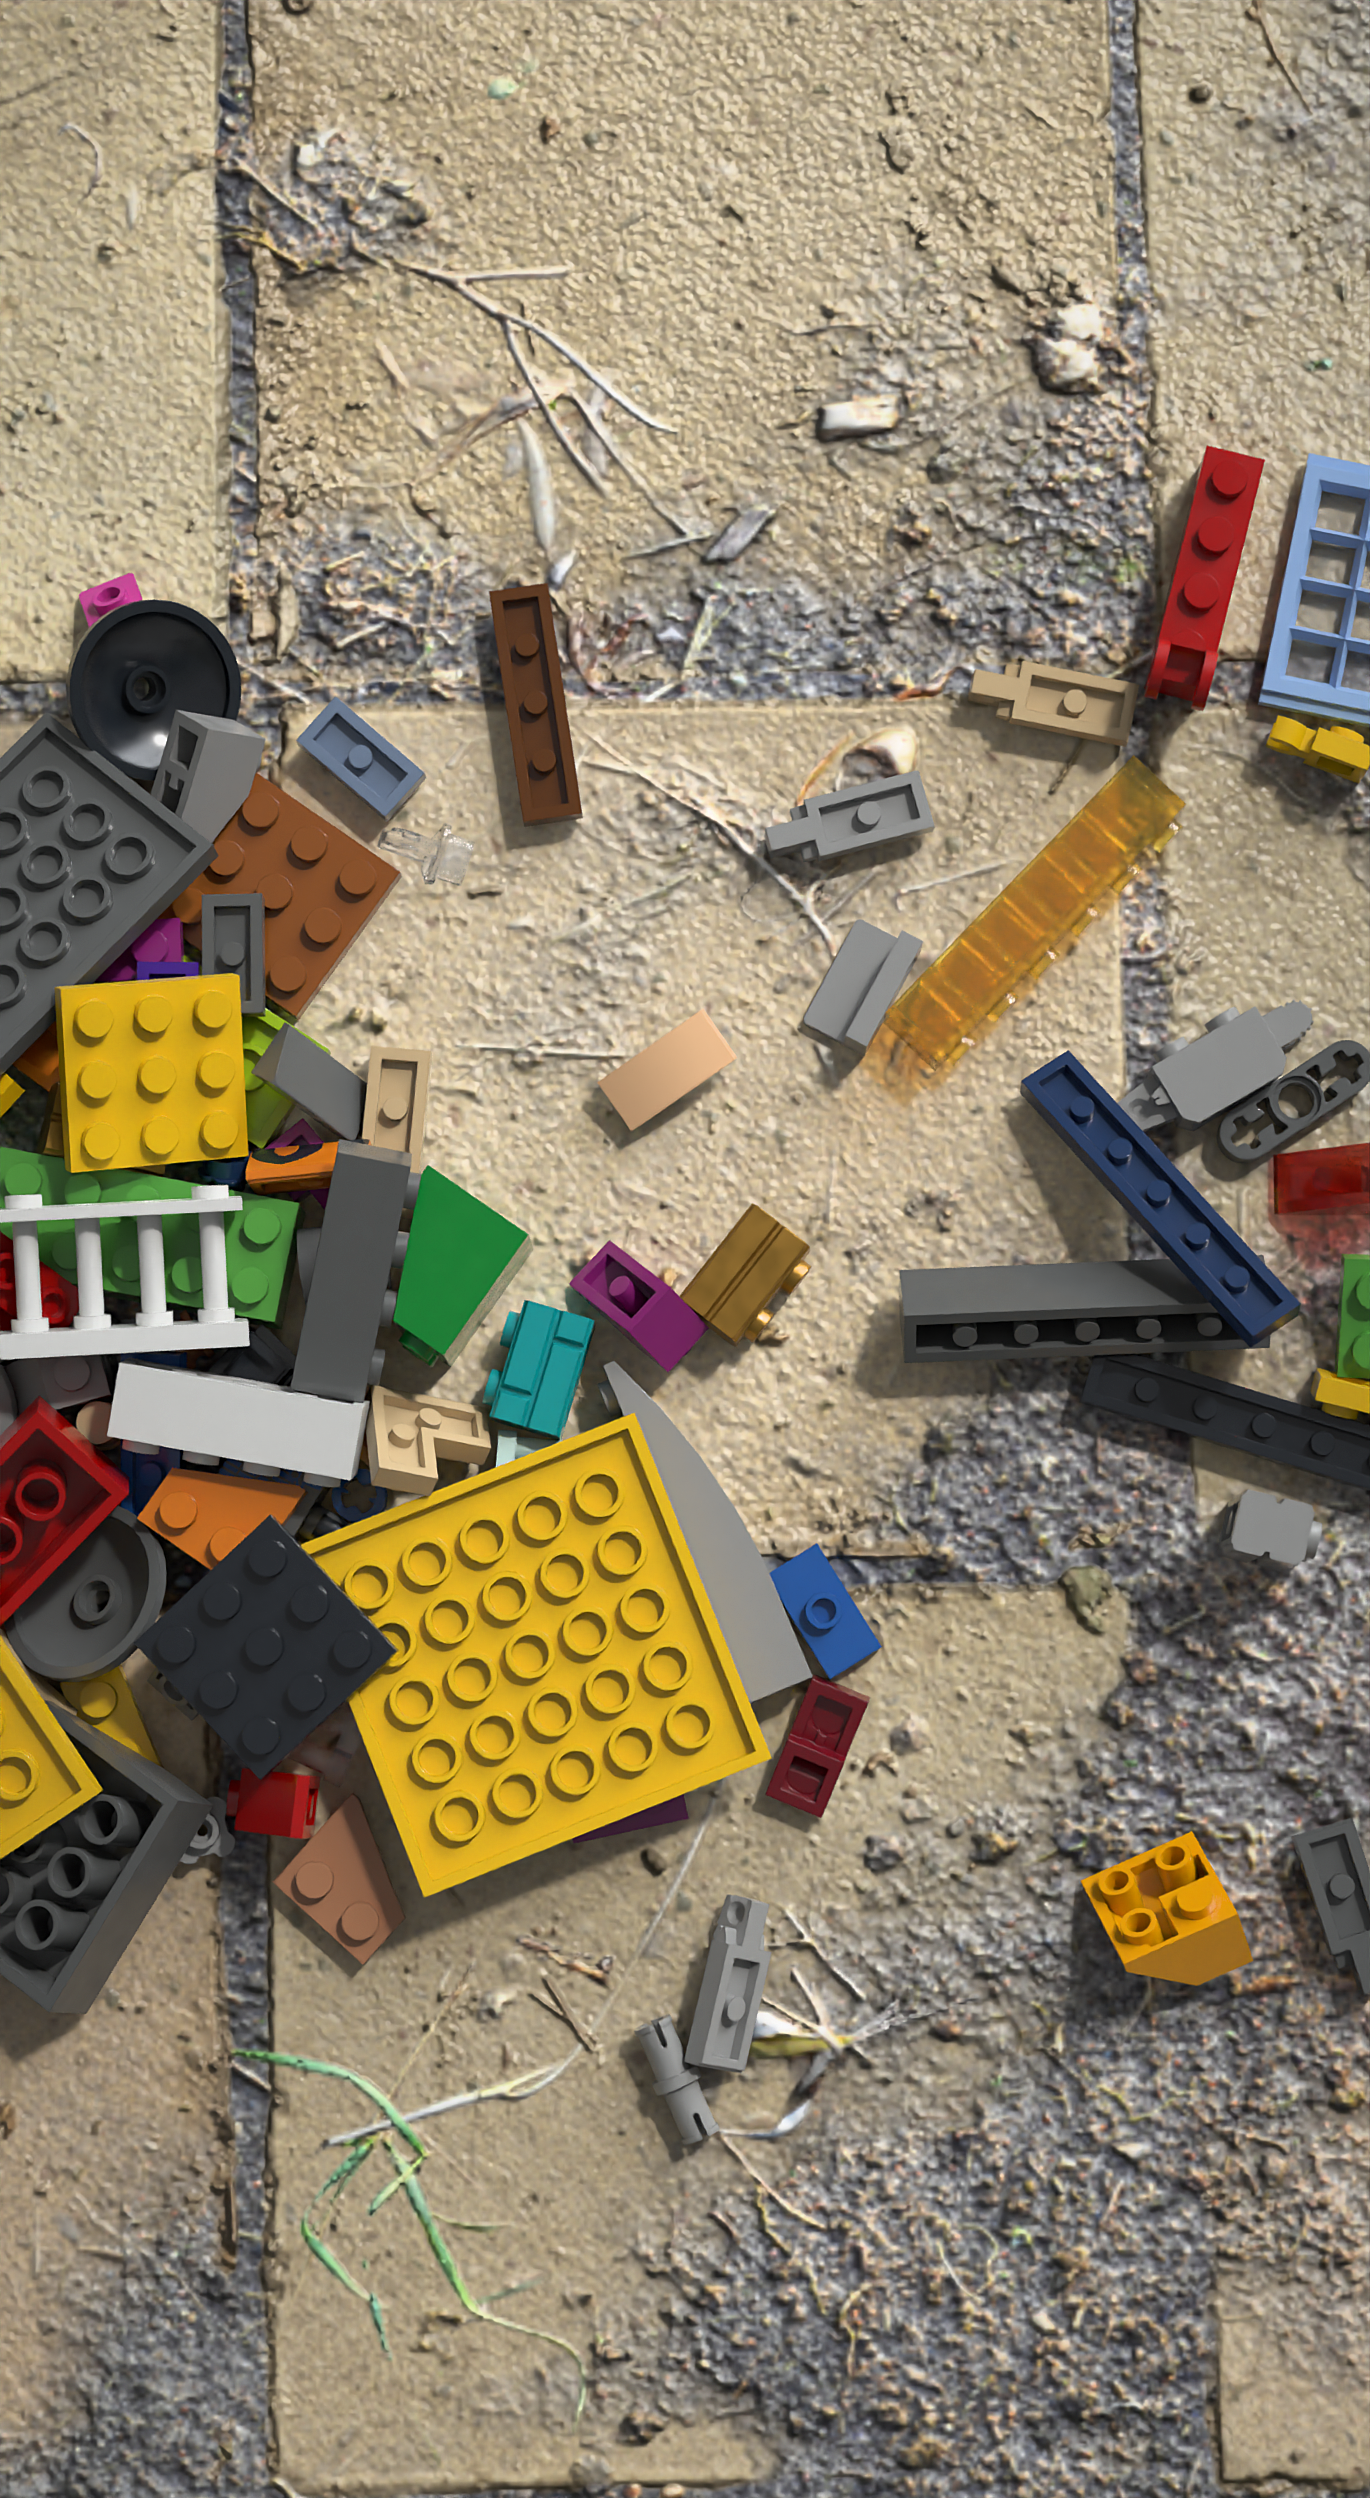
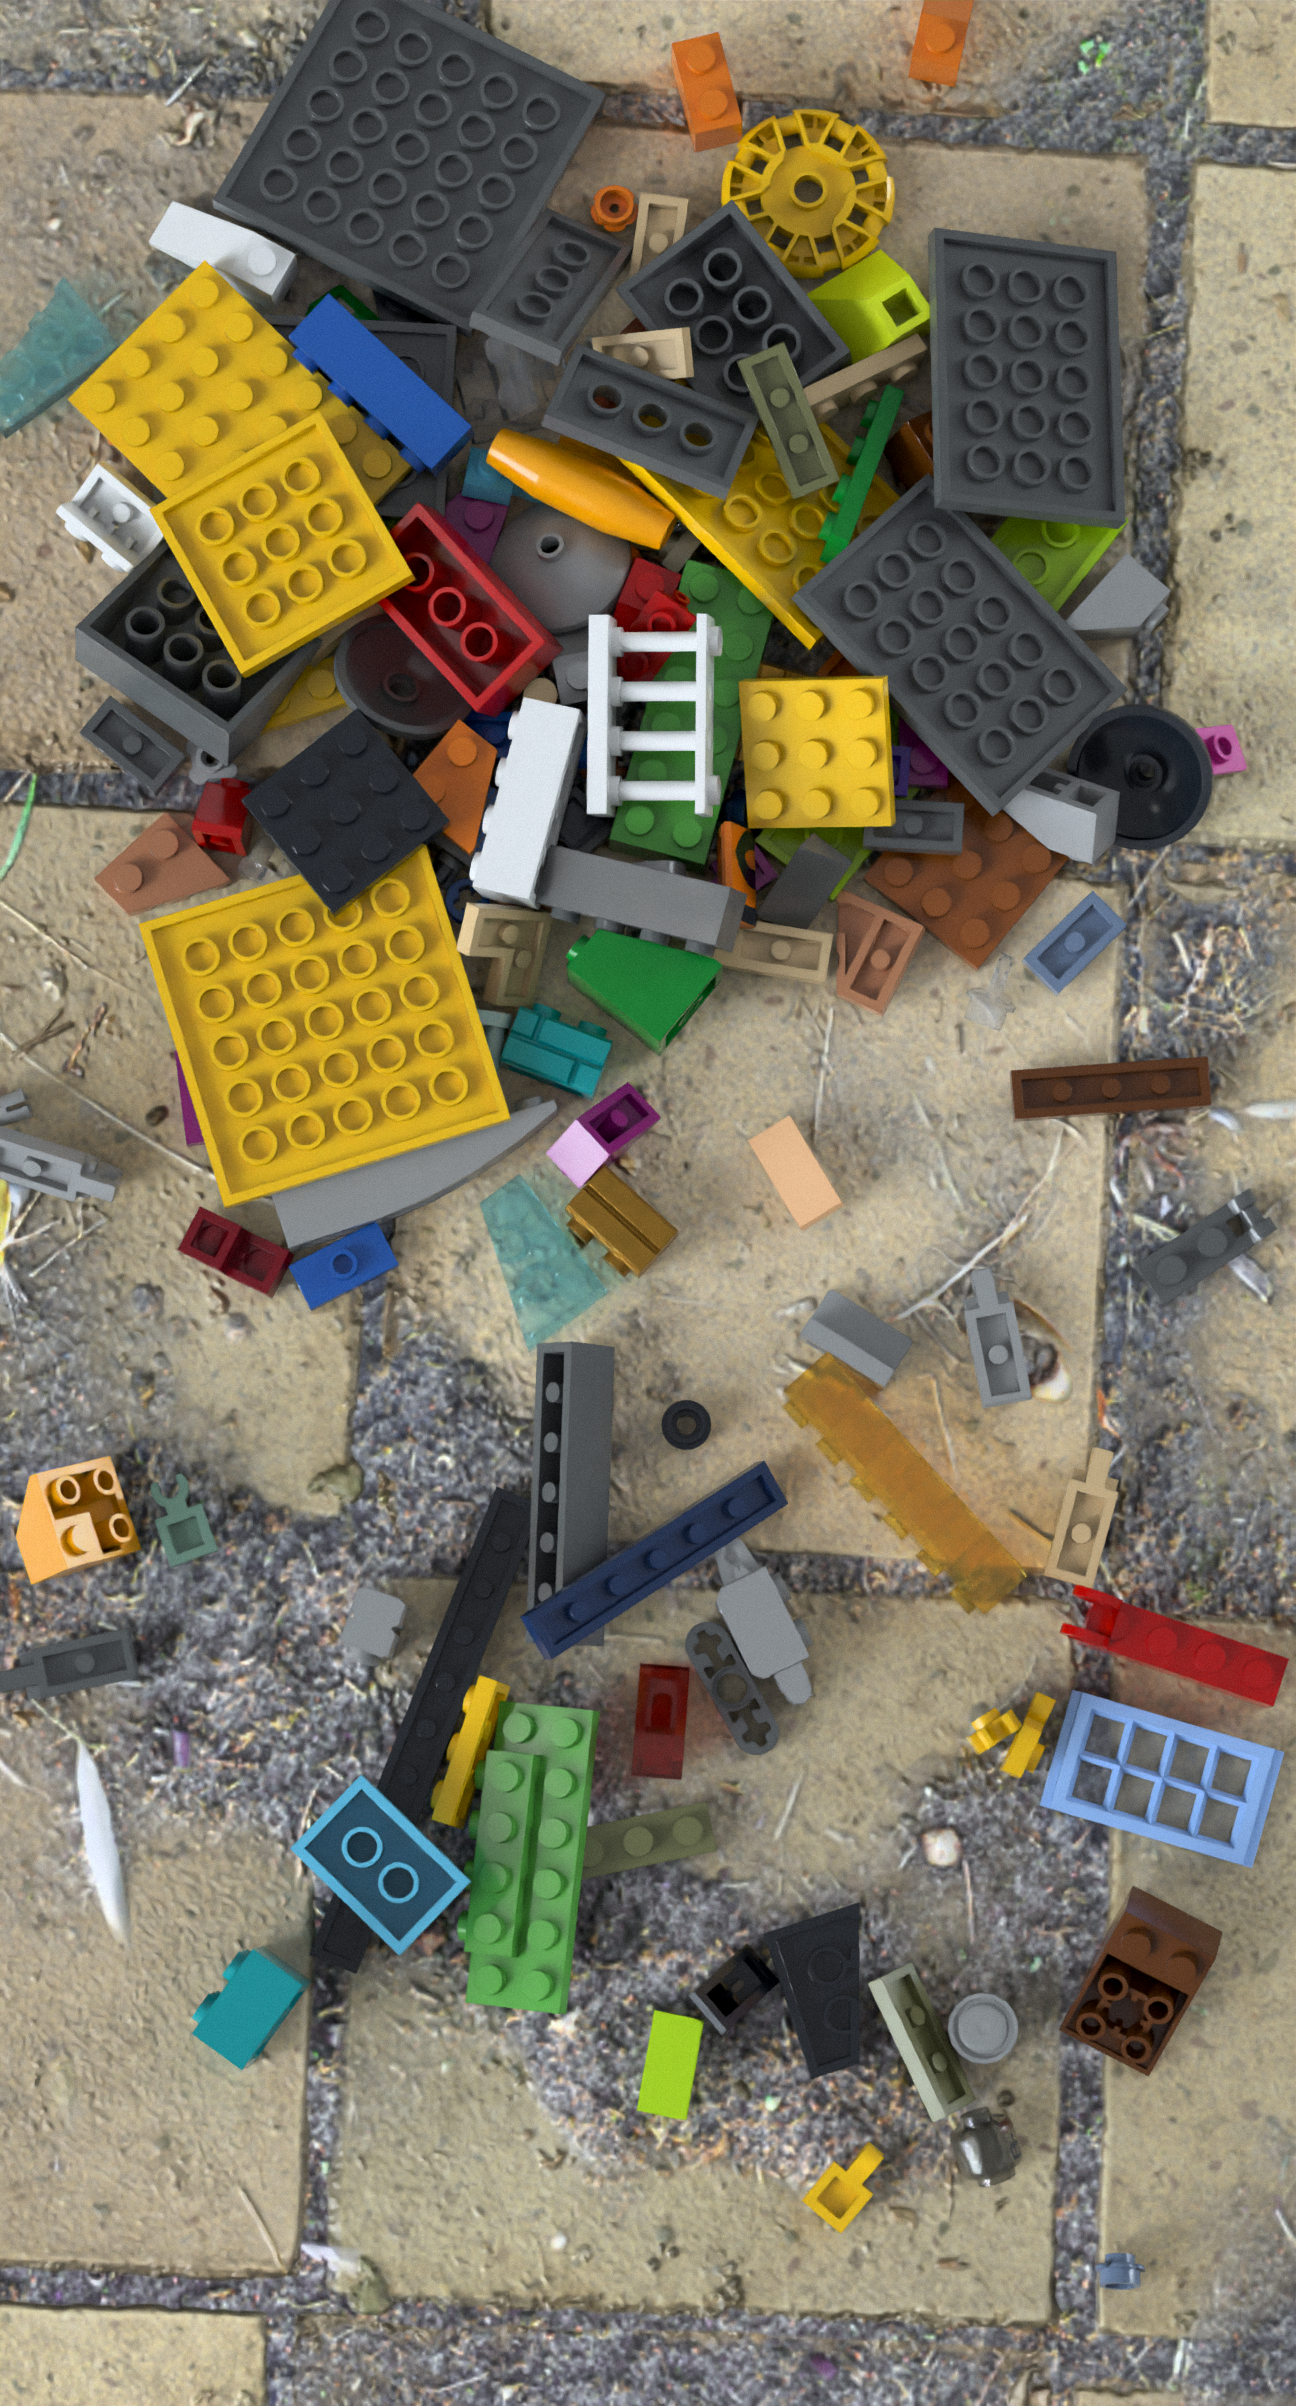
camera: 90 degrees right, 0 degrees up
none -> dark grey plate [79,695,187,797]
none -> sand green plate [151,1473,219,1568]
none -> clear light blue wing [480,1174,608,1353]
none -> black plate [661,1400,711,1450]
none -> nougat wing [836,889,926,1018]
none -> yellow plate [967,1707,1022,1755]
none -> dark grey plate [1134,1188,1278,1307]

